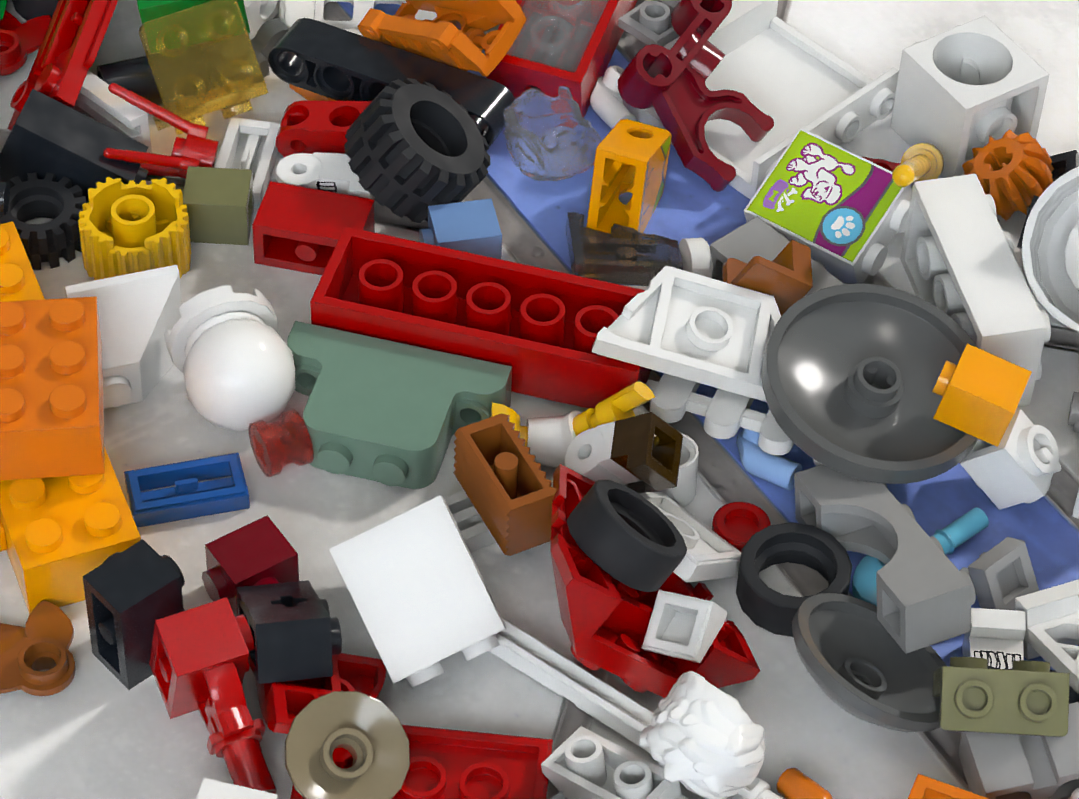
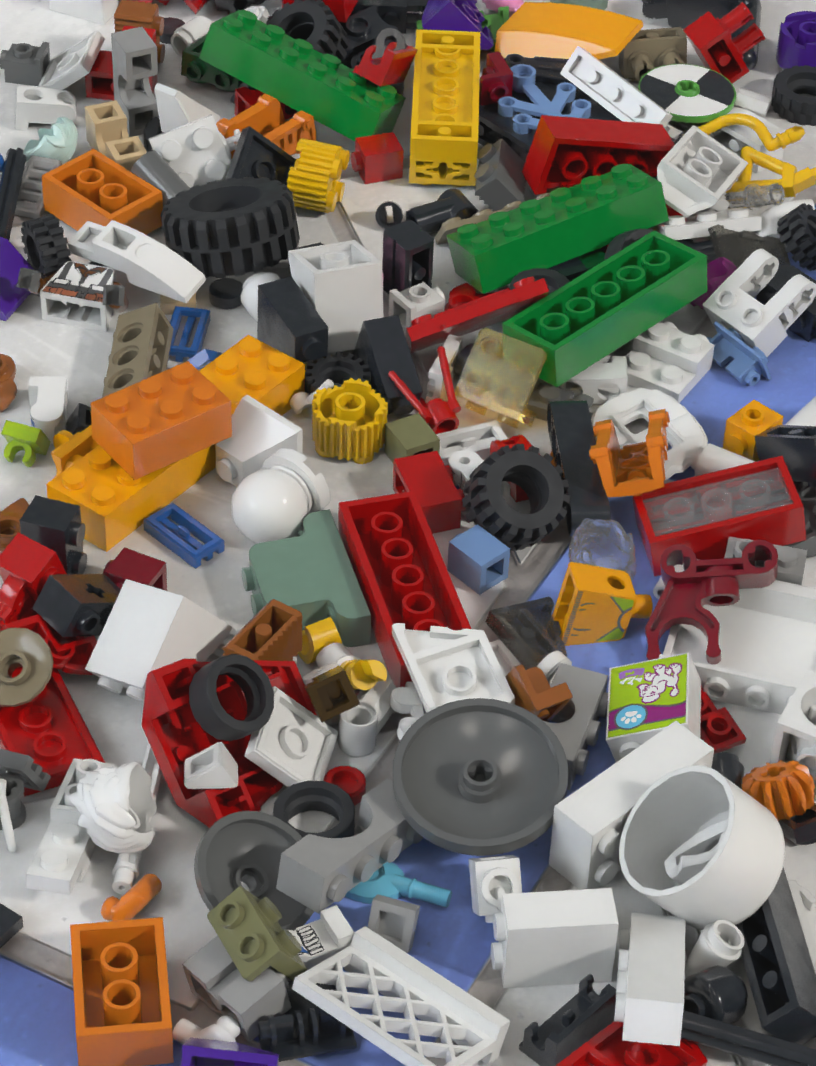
camera: 60 degrees right, 5 degrees down
clear red wheel [248,409,314,477] -> none
yellow piece [892,143,944,187] -> none
light orange brick [932,343,1032,447] -> none
none -> white hand [290,379,334,418]

